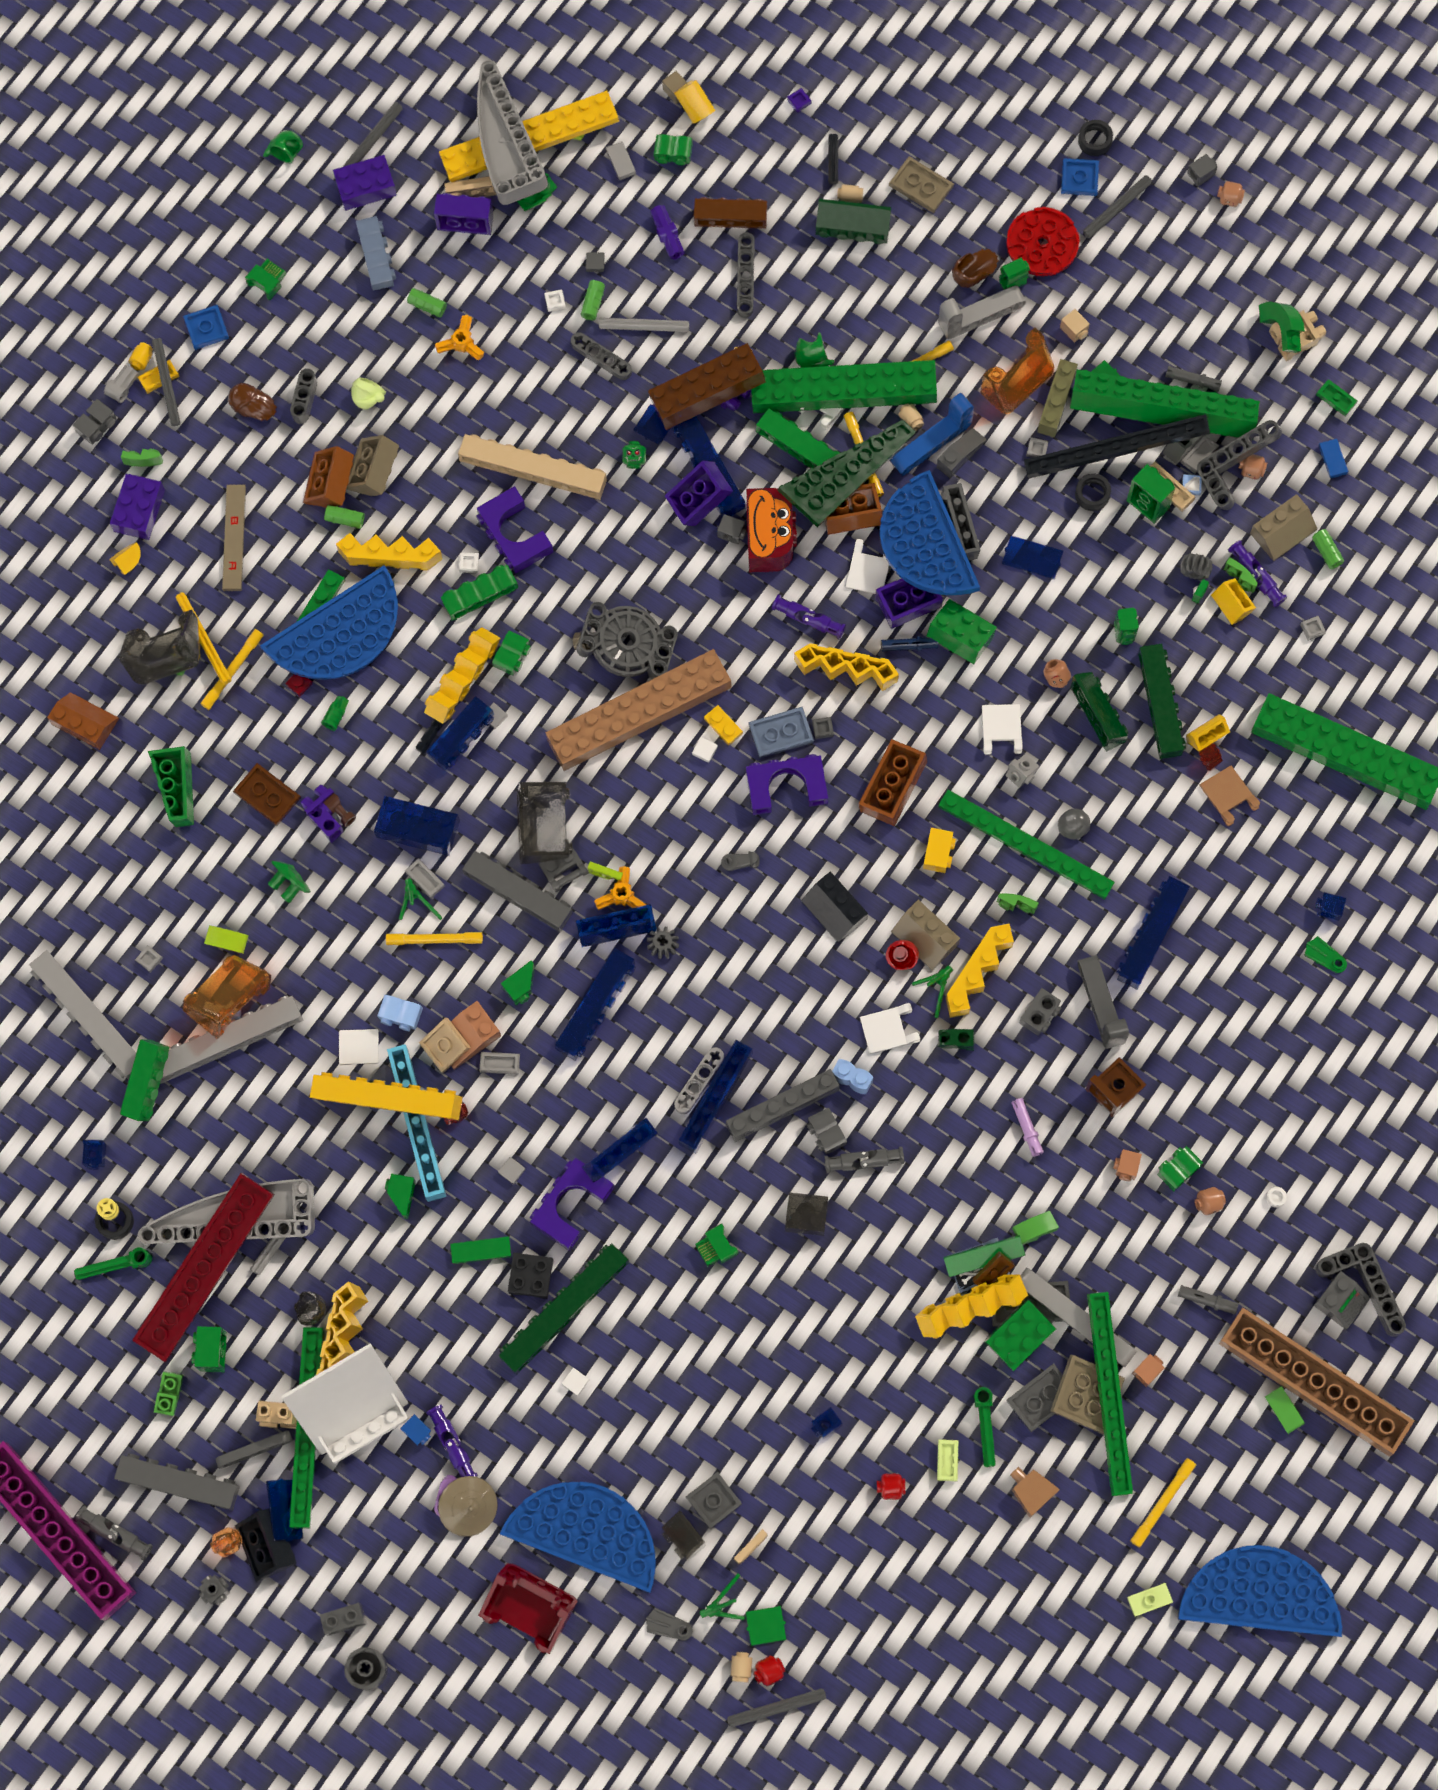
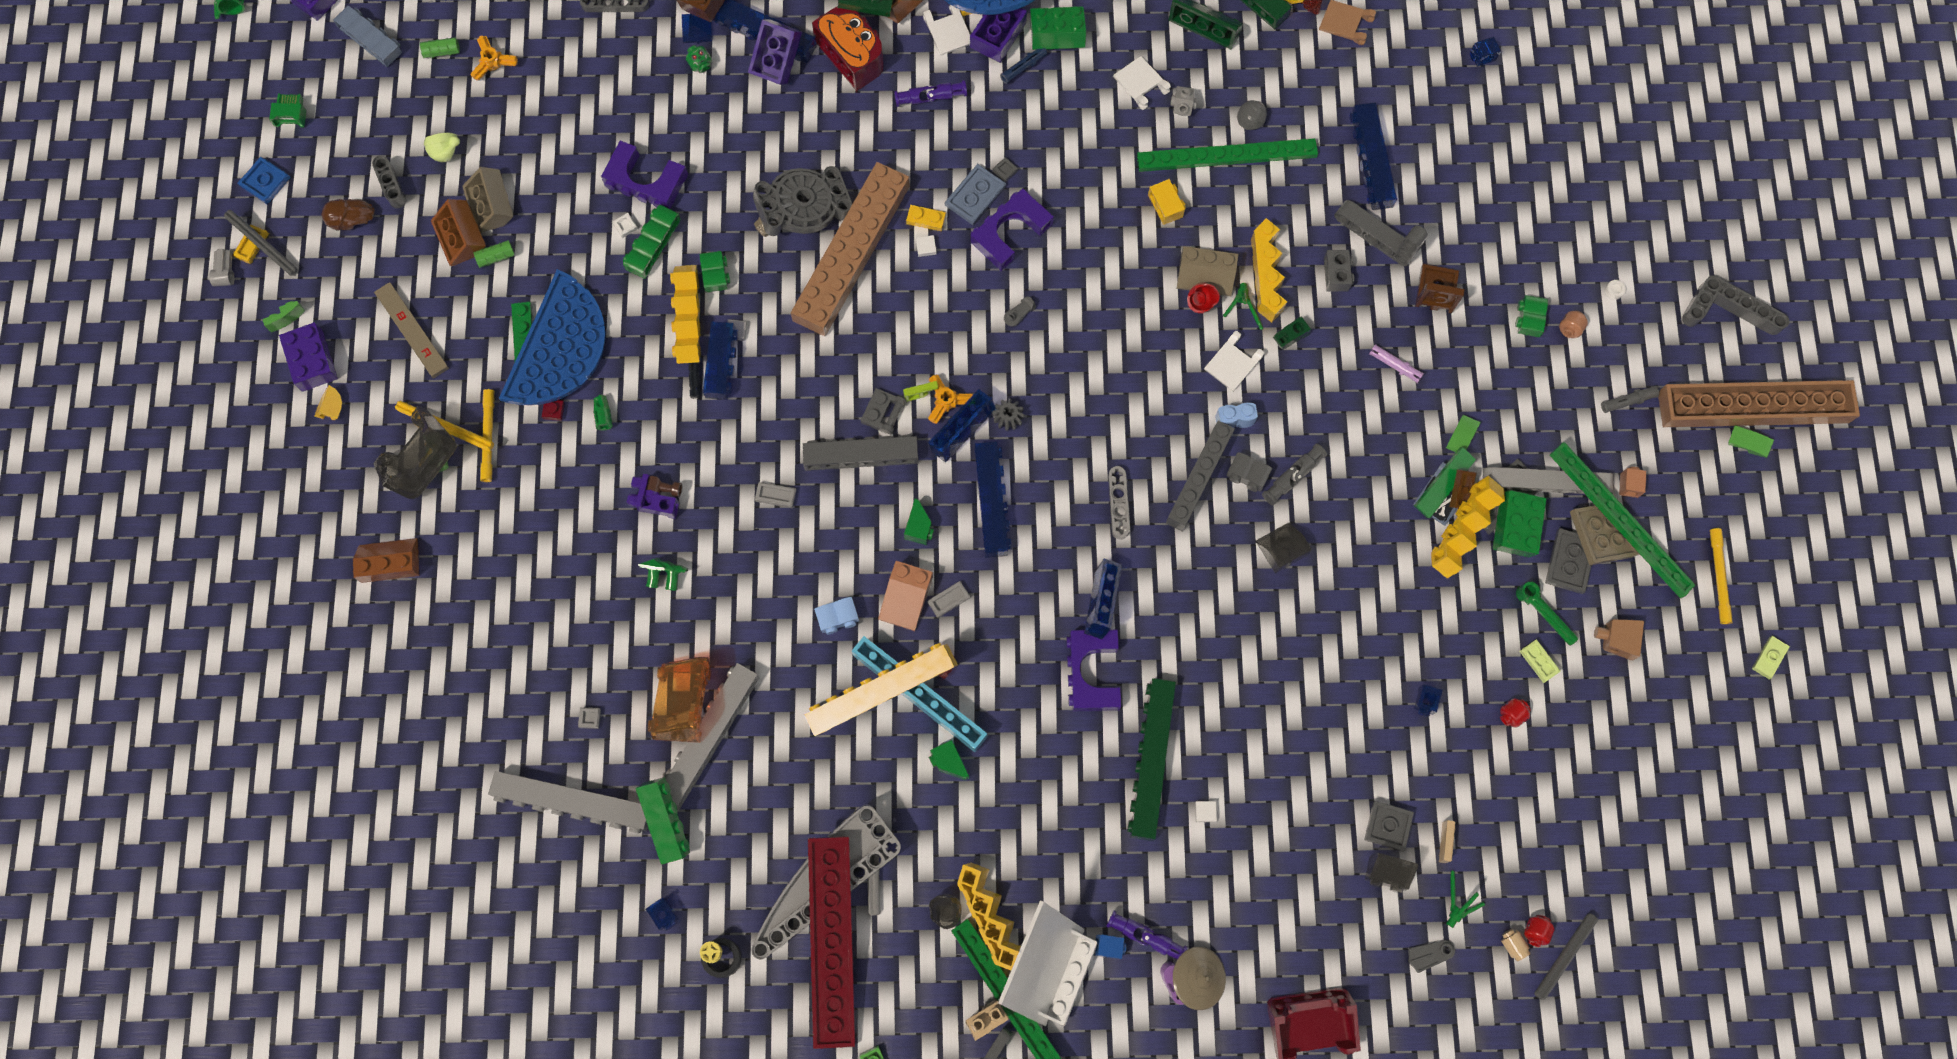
camera: 40 degrees left, 0 degrees up
dark grey piece [73,399,117,445] -> none
green axle [74,1247,152,1280] -> none
yellow brick [128,342,153,371] -> none
green wedge [148,746,194,827] -> none
green brick [192,1326,227,1372] -> none
lime slope [204,925,249,954] -> none
reddish brown tile [233,763,301,826] -> none
yellow brick [336,533,442,570] -> none
white sticker [339,1029,379,1064] -> none
clear blue brick [374,796,460,856] -> none
yellow piece [386,932,483,945] -> none
green plant [399,879,442,920] -> none
tan tile [419,1018,471,1073] -> none
green tile [450,1236,512,1264] -> none
tan brick [458,434,607,500] -> none
light grey tile [498,1157,526,1185] -> none
blue plate [500,1482,656,1593] -> none
black brick [508,1252,554,1299] -> none
clear smoke windscreen [517,782,573,864] -> none
clear blue brick [678,1040,753,1154] -> none
green piece [695,1223,739,1267] -> none
dark grey brick [717,514,747,544] -> none
green piece [746,1606,786,1646] -> none
yellow brick [794,643,899,691] -> none
black slope [801,871,868,944] -> none
dark orange brick [858,739,928,826] -> none
bright green slope [996,893,1039,914] -> none
nougat head [1043,659,1071,688] -> none
nougat brick [1113,1149,1142,1182] -> none
blue plate [1178,1545,1342,1637] -> none
green piece [1304,936,1347,973] -> none
dark grey slope [1314,1271,1370,1330] -> none

